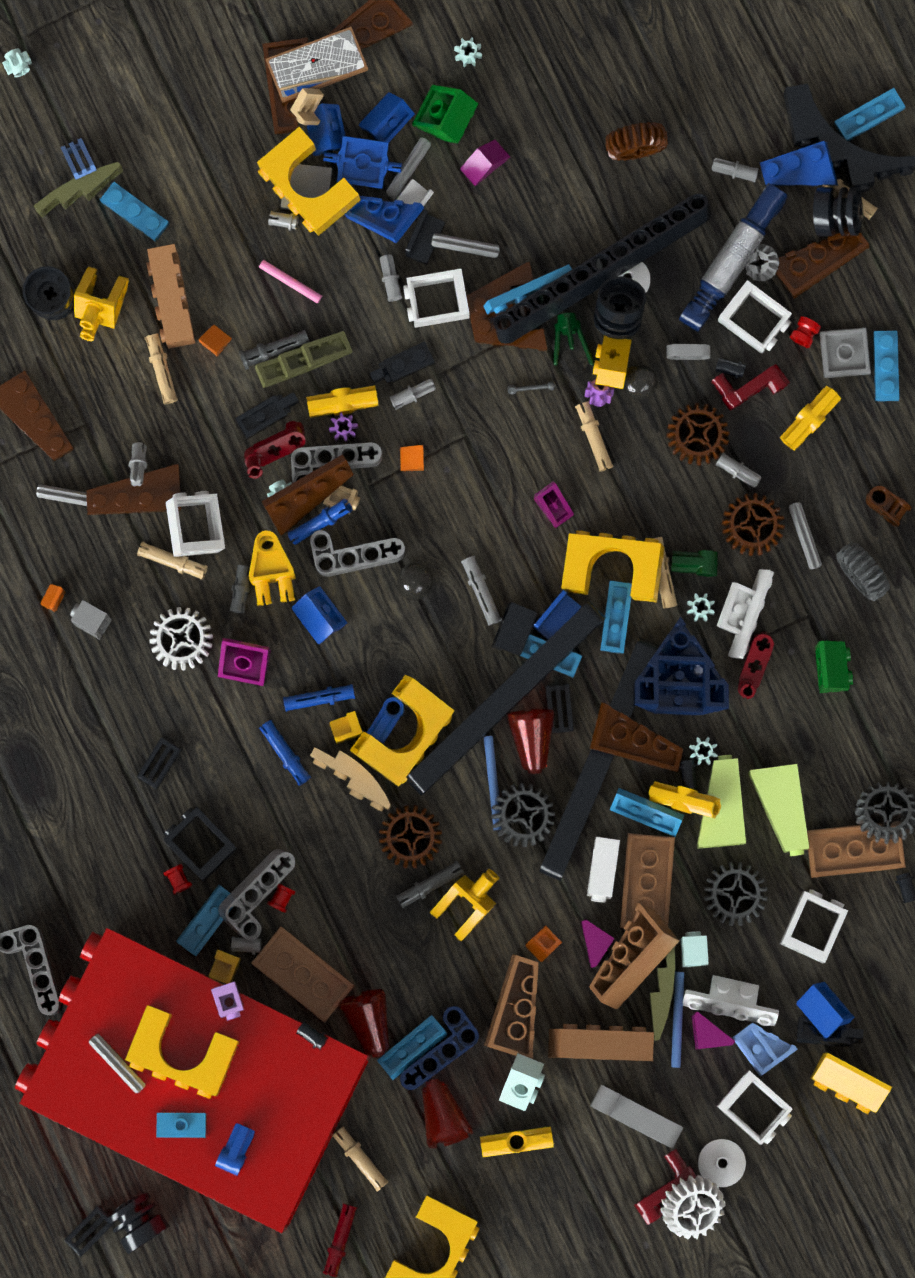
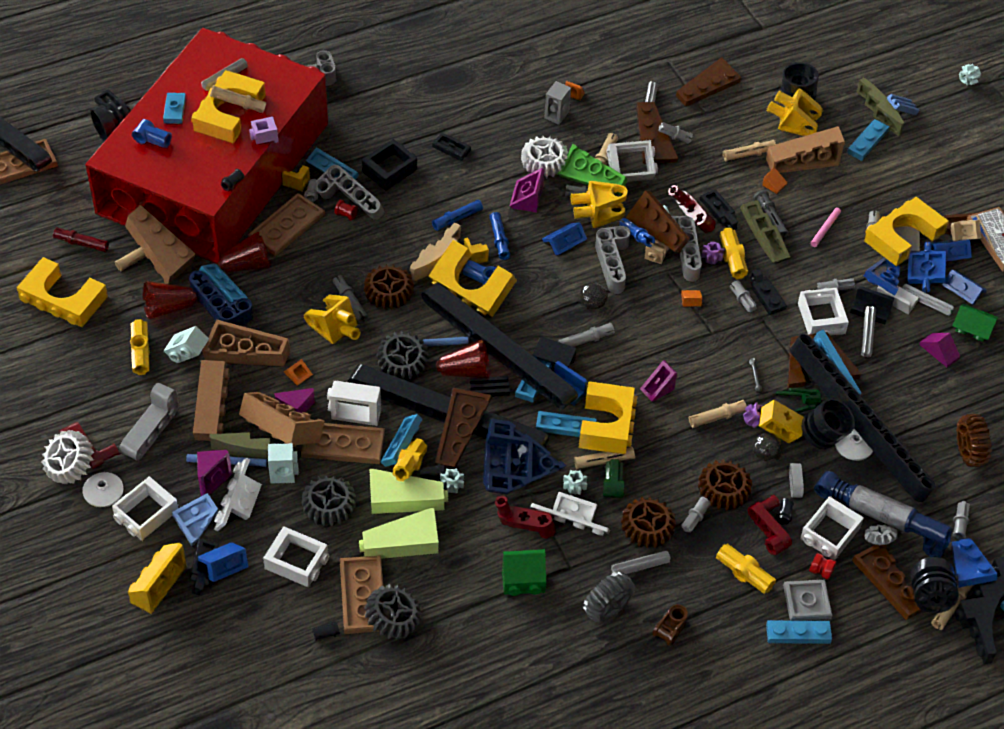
camera: 85 degrees right, 30 degrees down
red bush [163,864,192,895] -> none
none -> medium nougat wedge [125,205,195,286]
none -> tan pin [210,85,266,113]
none -> bright green wing [557,144,628,195]

